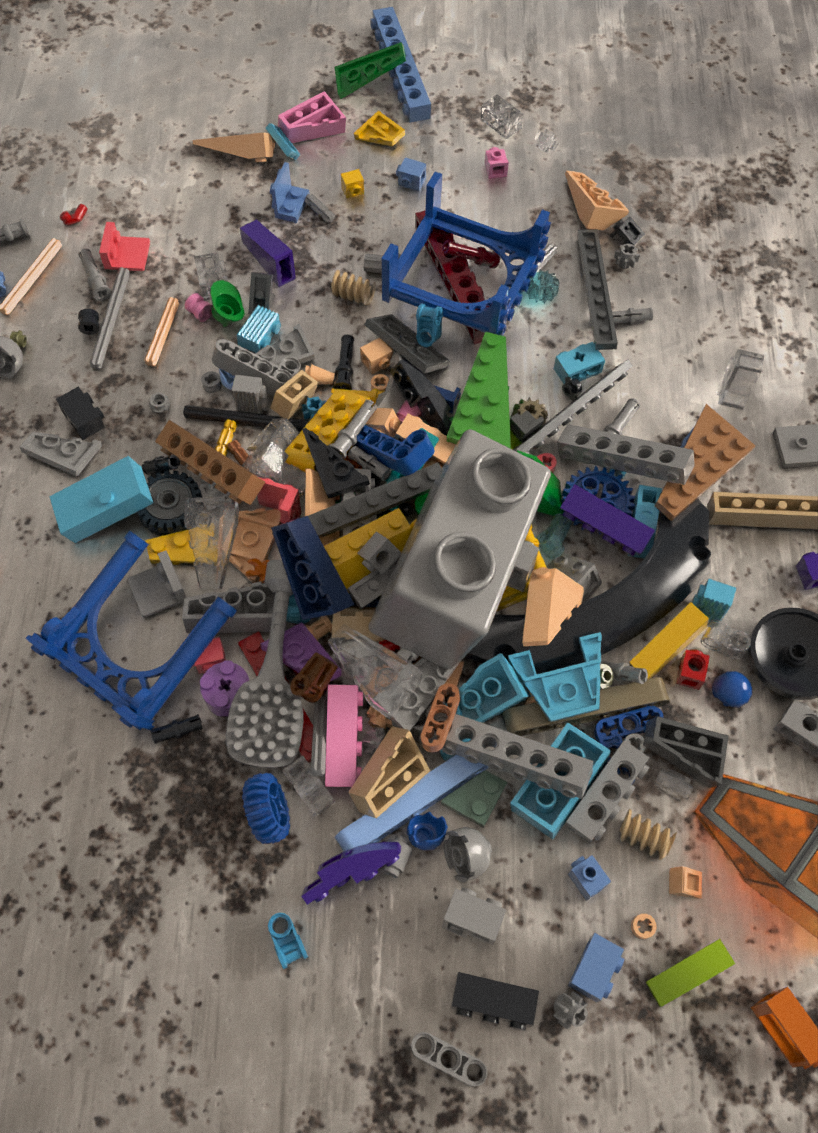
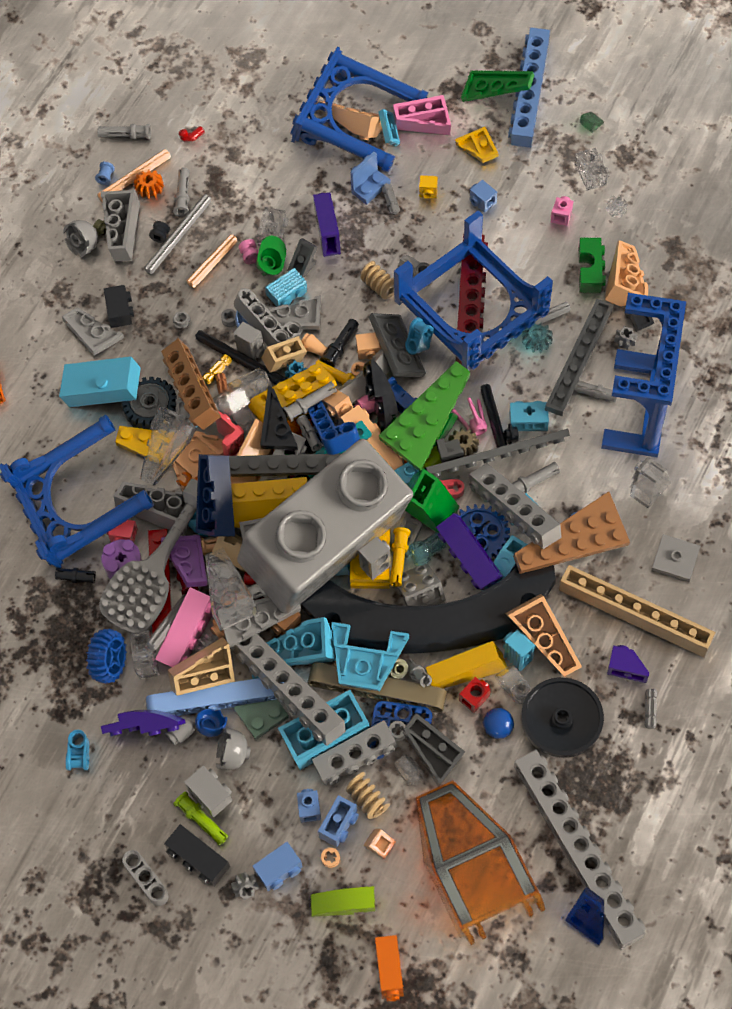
camera: 30 degrees right, 0 degrees up
coral bracket [99,222,150,271] -> none
light grey bracket [127,550,186,618] -> none
black pin [142,455,180,475] -> none
reddish brown piece [290,652,338,703] -> none
light grey brick [358,532,402,575] -> none
nougat beam [421,683,460,752] -> none
dark red pin [442,240,501,269] -> none
light nougat wedge [522,567,584,646] -> none
none -> light grey wedge [101,190,140,261]
none -> orange gear [134,169,164,199]
none -> lime pin [173,791,228,846]
none -> blue arch [290,46,429,172]
none -> medium blue brick [318,795,359,847]
none -> bright pink plant [452,397,488,436]
none -> black axle [480,384,507,448]
none -> light nougat wedge [505,594,582,677]
none -> green arch [578,238,606,293]
none -> clear green slope [580,112,604,133]
none -> blue arch [601,293,686,458]

